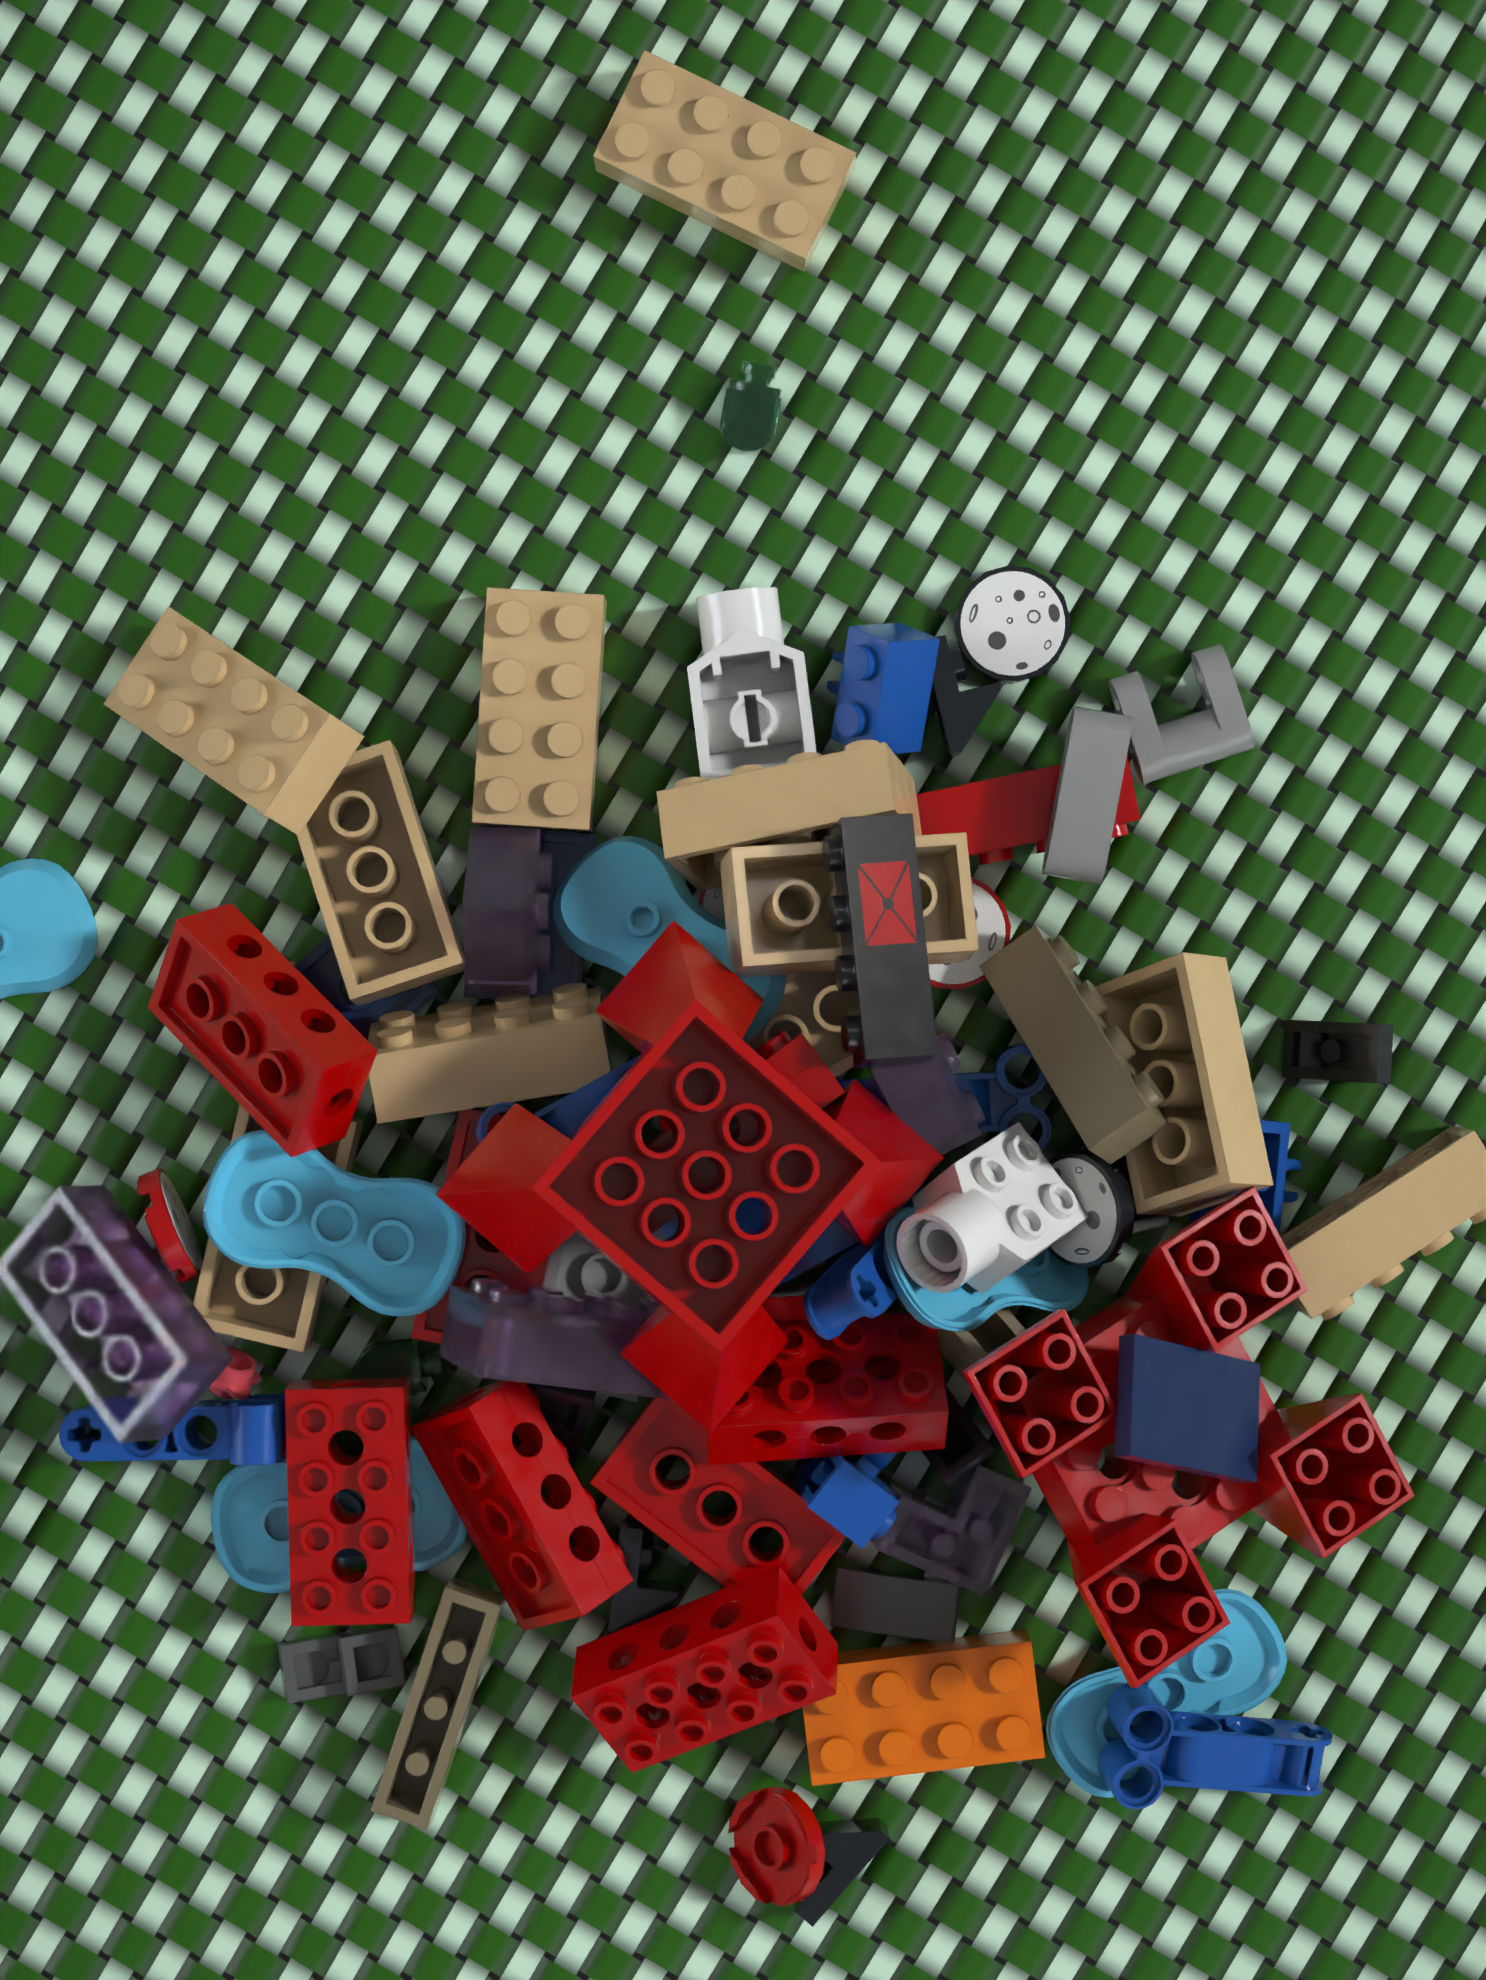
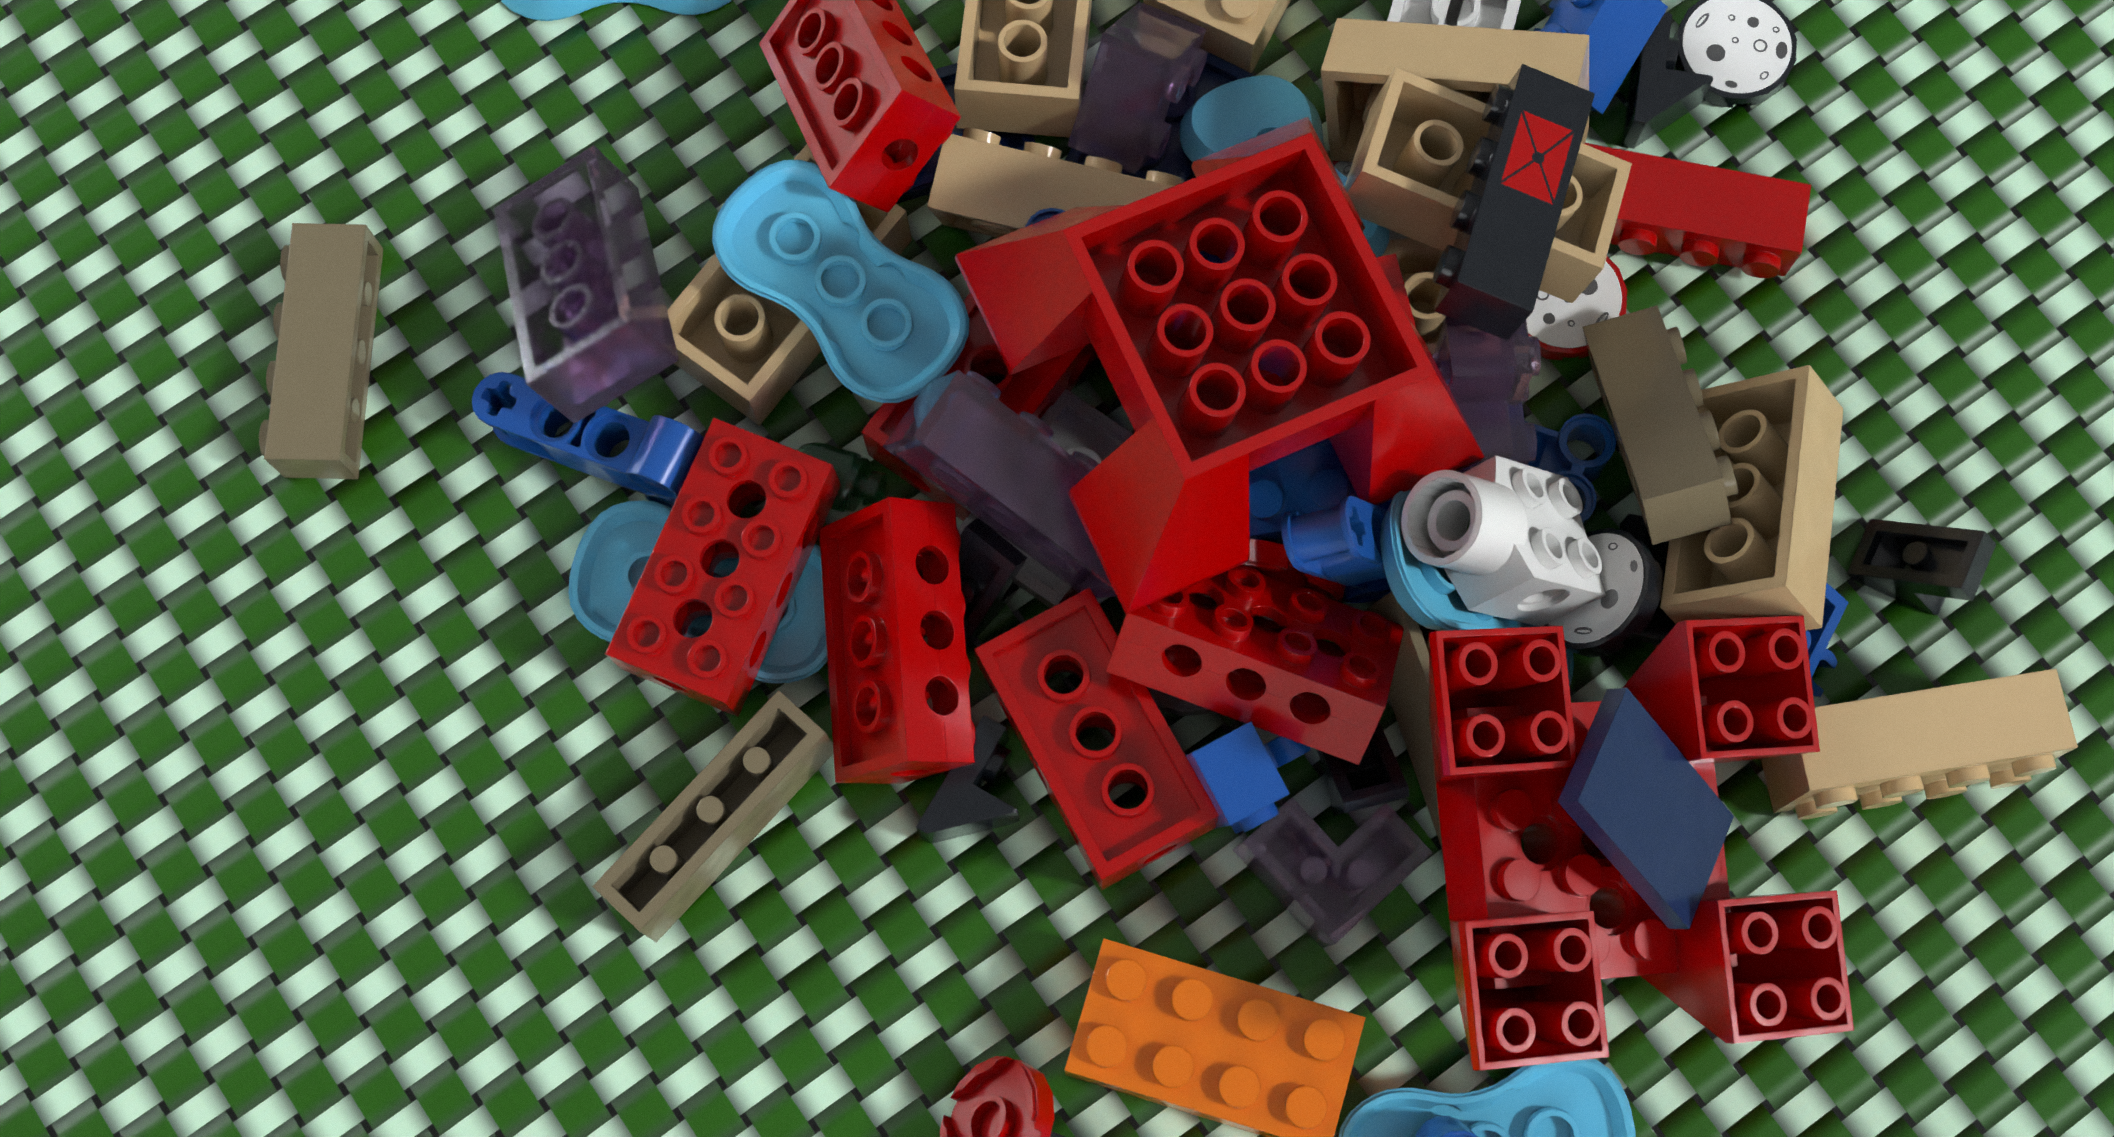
camera: 25 degrees right, 15 degrees down
red tile [137,1168,203,1283] -> none
coral plate [196,1347,260,1400] -> none
dark grey slope [277,1626,406,1704] -> none
red brick [571,1566,838,1773] -> none
dark grey slope [830,1566,962,1642] -> none
light grey beam [1042,706,1133,885] -> none
light grey connector [1108,644,1254,785] -> none

